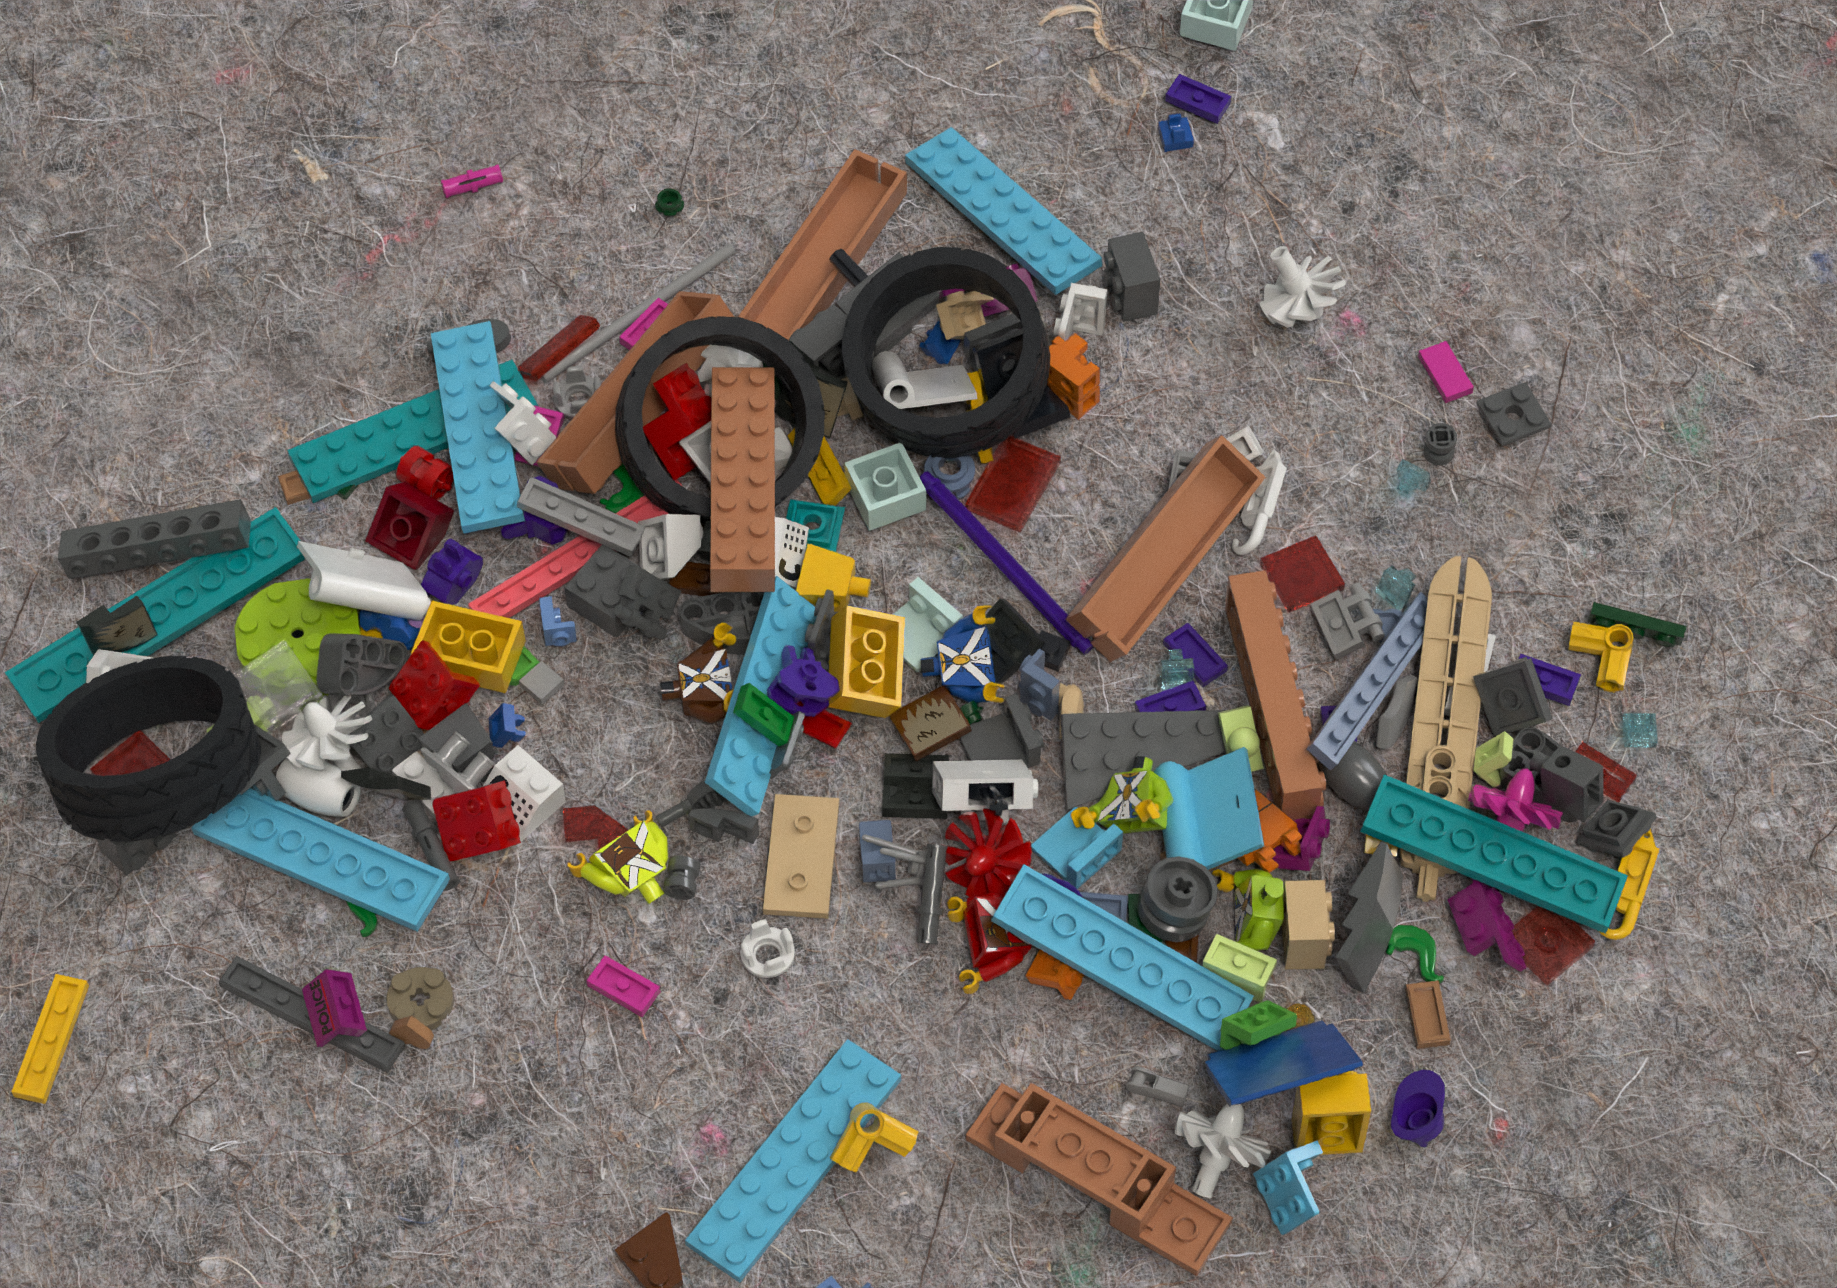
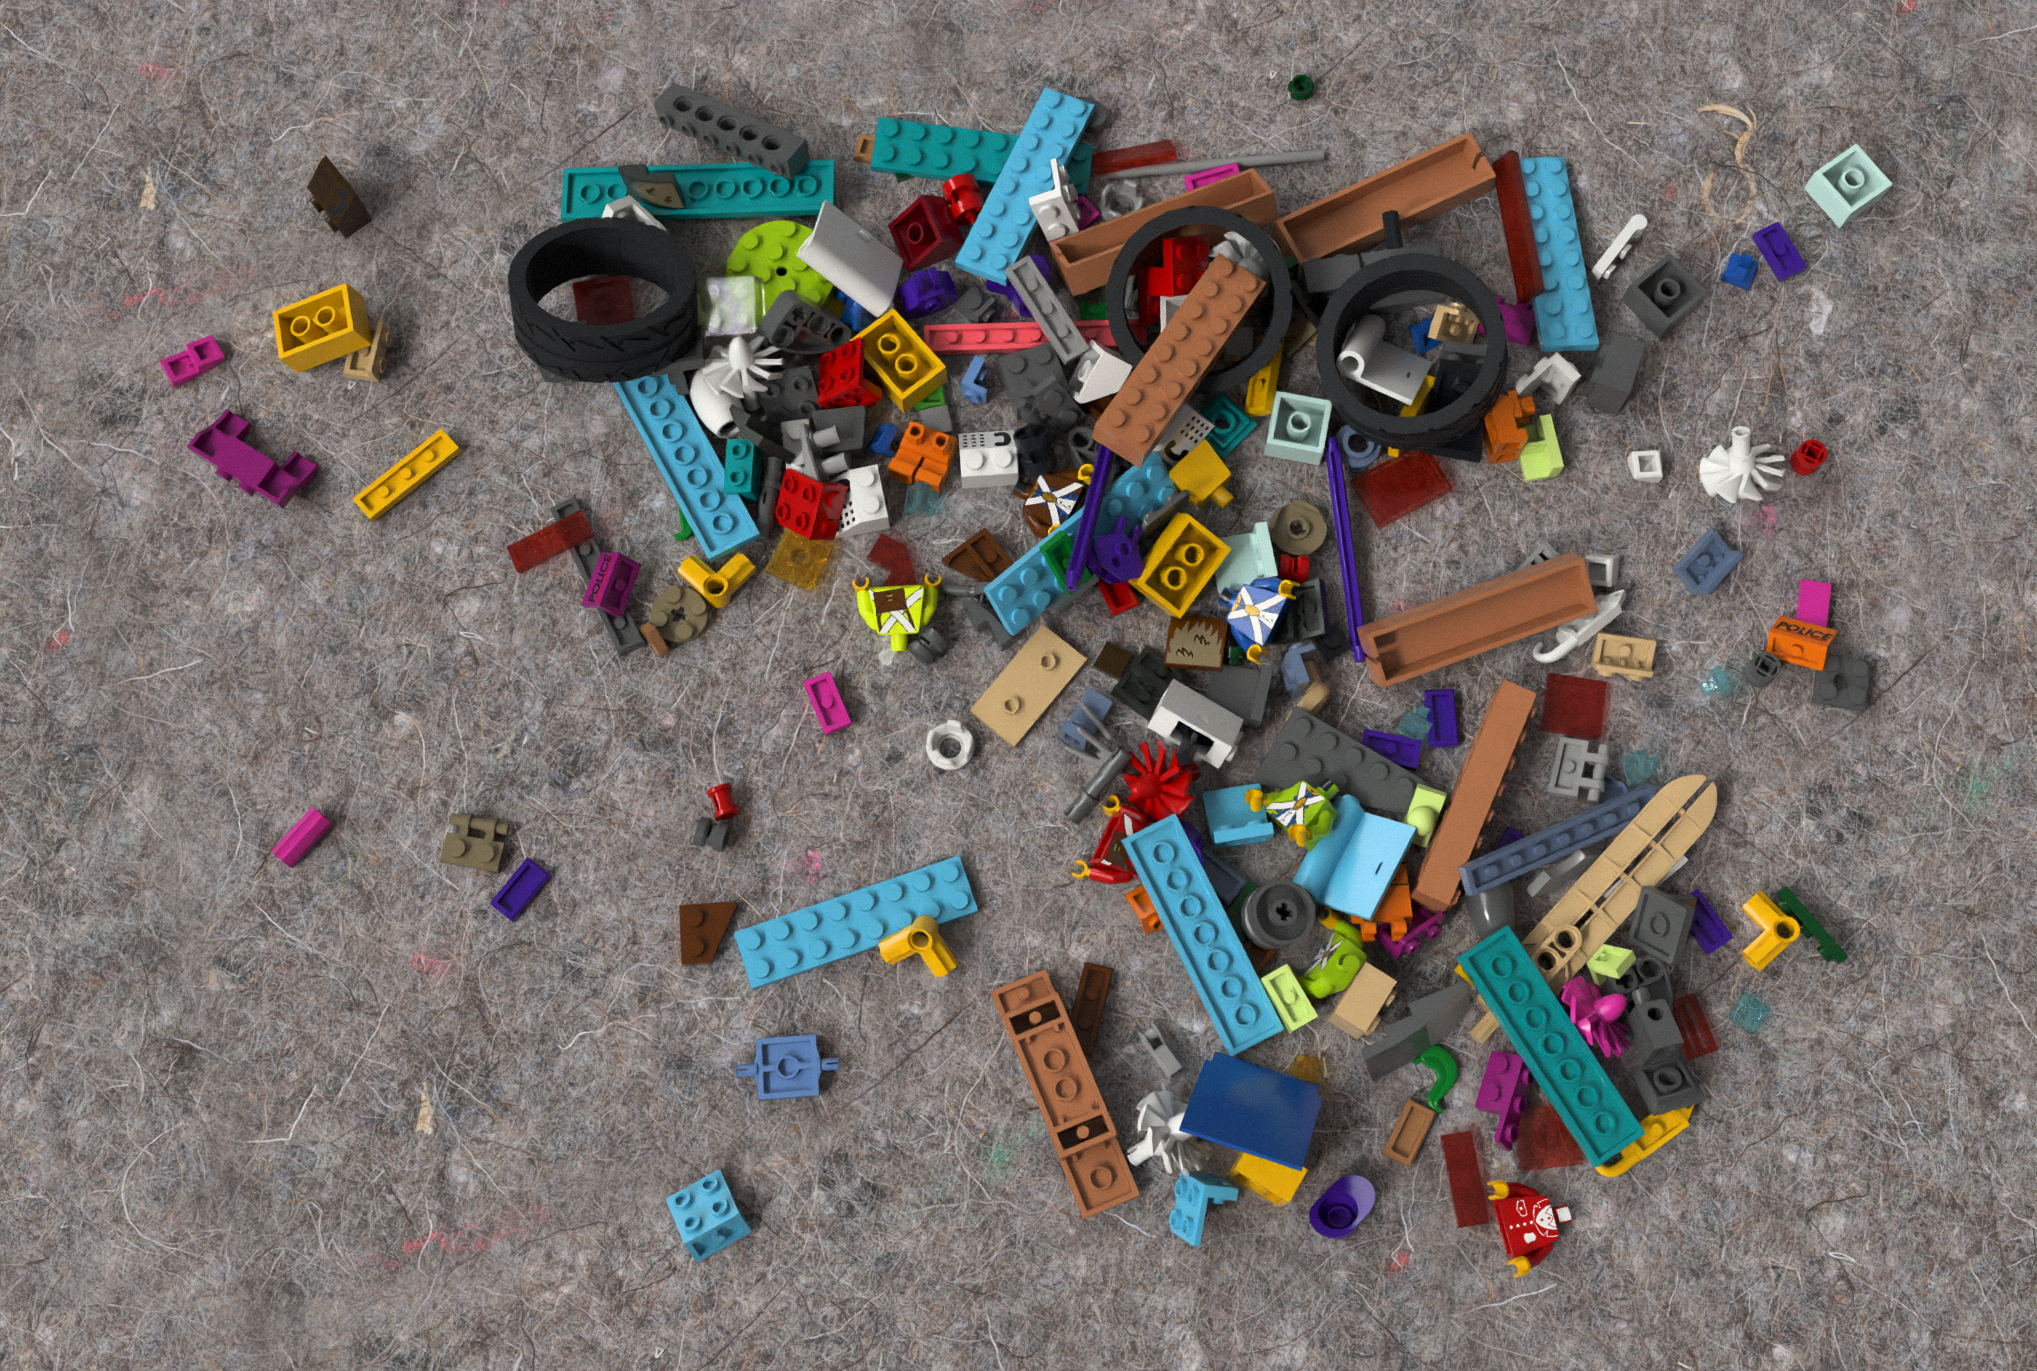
camera: 35 degrees right, 15 degrees up
bright green bracket [1220,1000,1297,1050] -> none
none -> clear red tile [507,509,595,574]
none -> yellow piece [677,552,756,608]
none -> dark grey wheel [693,817,731,853]
none -> red bush [706,783,740,821]
none -> teal bracket [723,439,764,504]
none -> clear yellow piece [765,528,834,593]
none -> orange hips [888,421,958,496]
none -> clear light blue tile [903,481,938,517]
none -> reddish brown wing [941,527,1014,582]
none -> dark grey bracket [954,285,997,324]
none -> white slope [958,430,1018,489]
none -> black wheel [1013,423,1058,476]
none -> dark purple piece [1065,444,1115,592]
none -> reddish brown tile [1070,962,1114,1057]
none -> dark brown tile [1093,641,1132,681]
none -> dark tan plate [1269,501,1327,558]
none -> red wheel [1277,553,1309,583]
none -> clear red tile [1439,1131,1489,1228]
none -> red torso [1487,1180,1571,1278]
none -> clear red tile [1491,150,1545,305]
none -> yellowish green panel [1517,414,1564,481]
none -> white plate [1587,214,1647,285]
none -> tan bracket [1591,632,1657,681]
none -> dark grey brick [1621,253,1708,339]
none -> white slope [1627,450,1663,483]
none -> sand blue bracket [1672,530,1744,595]
none -> orange panel [1766,615,1838,671]
none -> red wheel [1790,440,1827,476]

